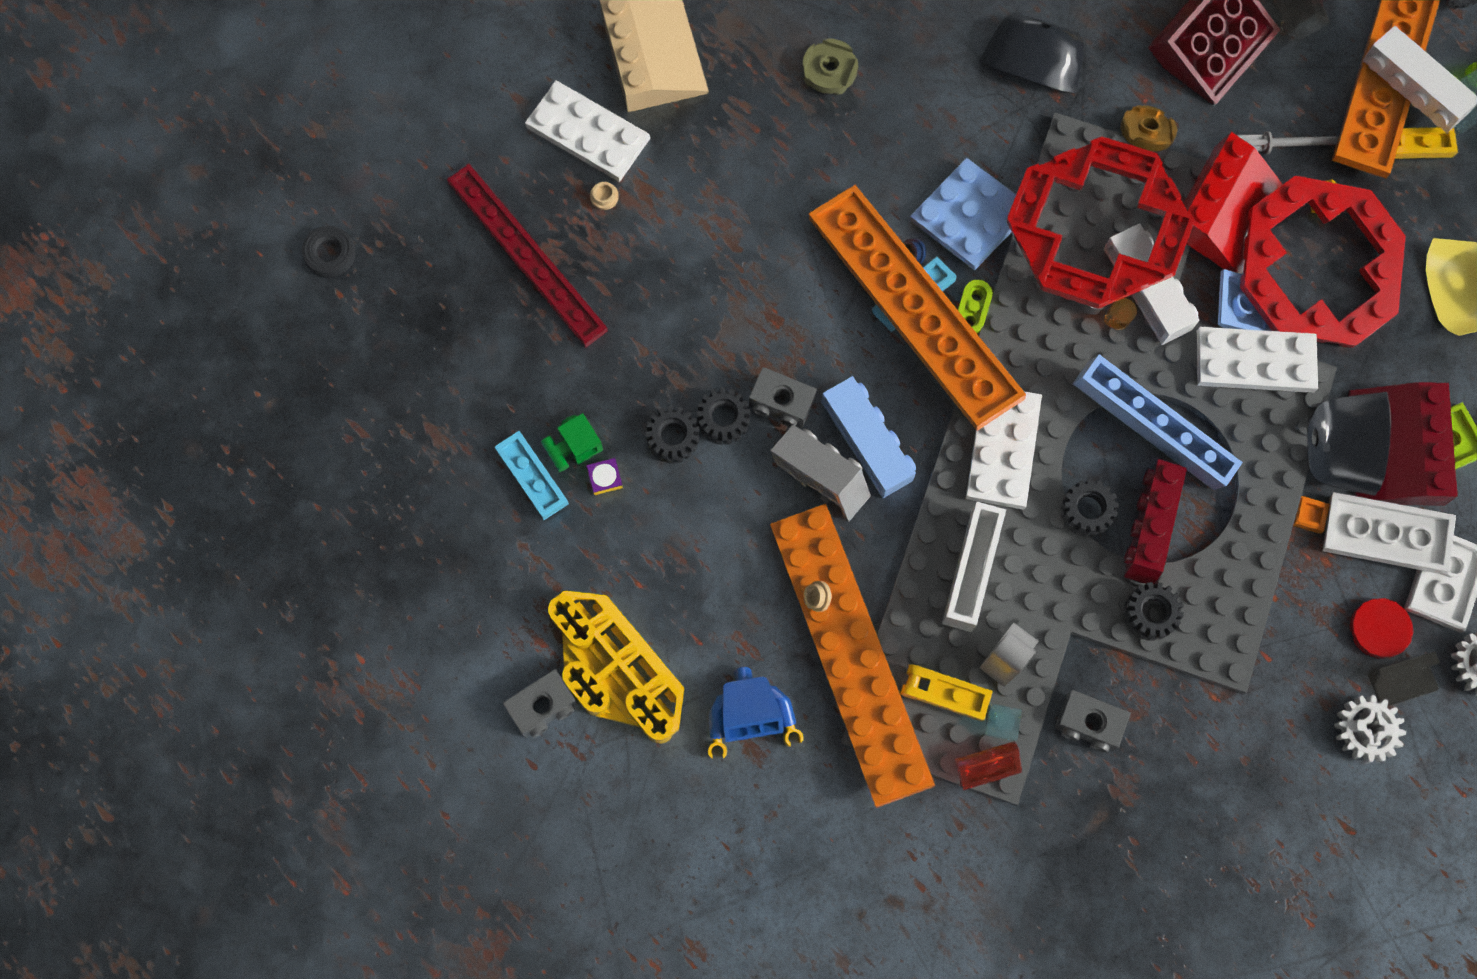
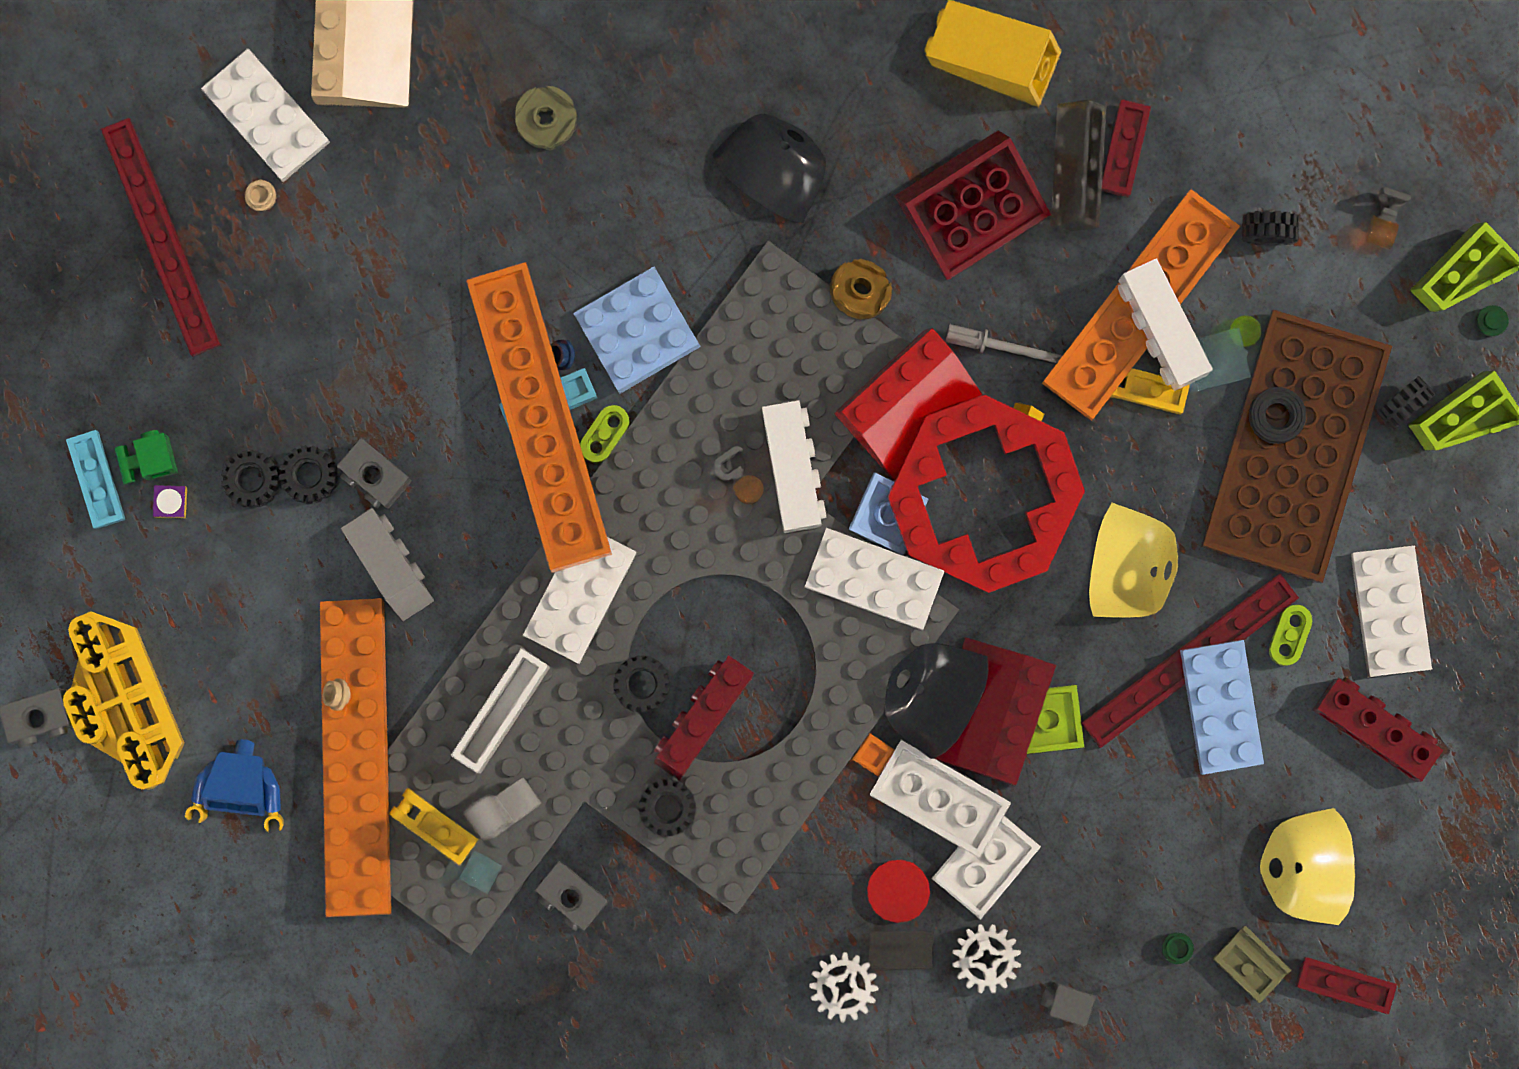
camera: 15 degrees right, 10 degrees up
light blue brick [821,376,916,498] -> none
clear red plate [955,741,1022,790] -> none
red plate [1007,136,1195,309] -> none
light blue brick [1072,354,1243,490] -> none

